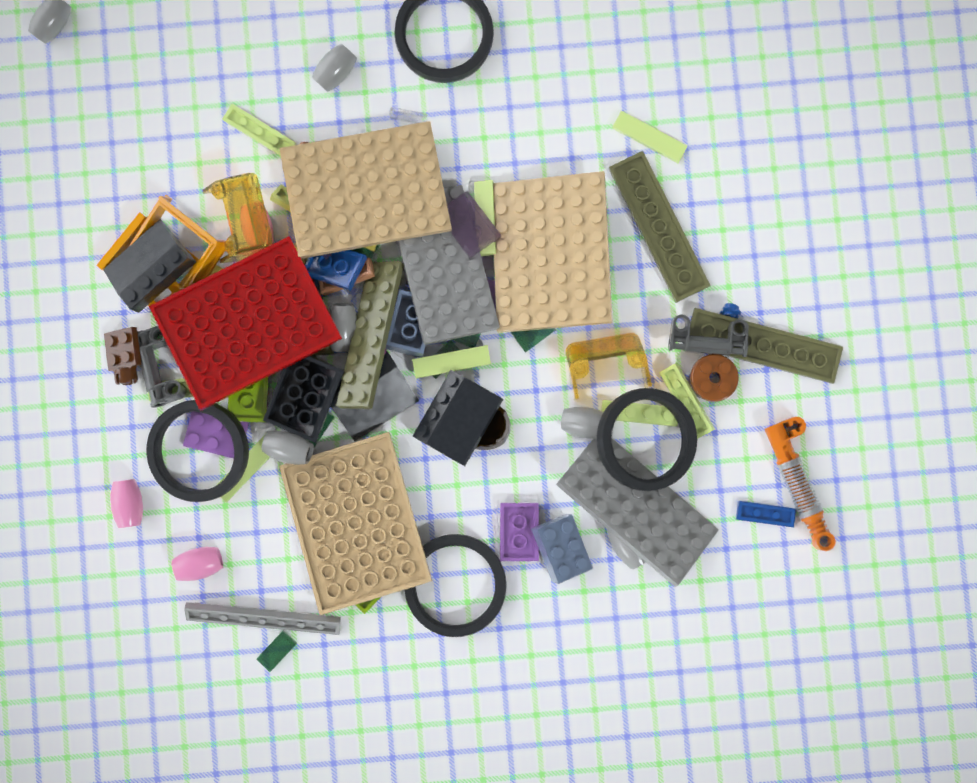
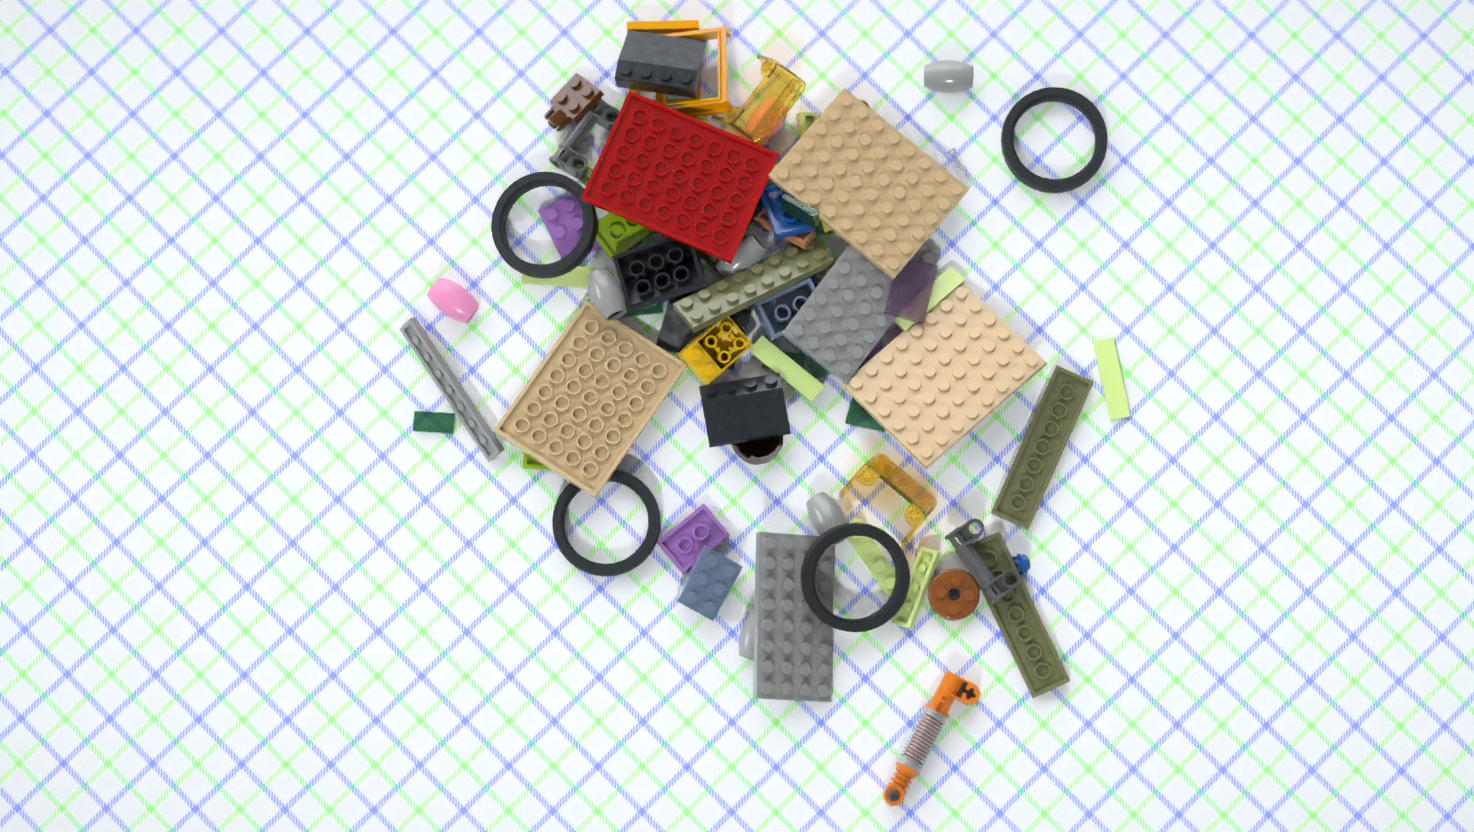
camera: 50 degrees right, 5 degrees down
bright pink piece [110,479,143,528] -> none
yellowish green plate [222,104,297,156] -> none
blue tile [735,501,796,528] -> none
none -> yellow slope [677,316,753,385]
none -> tile [781,193,820,229]

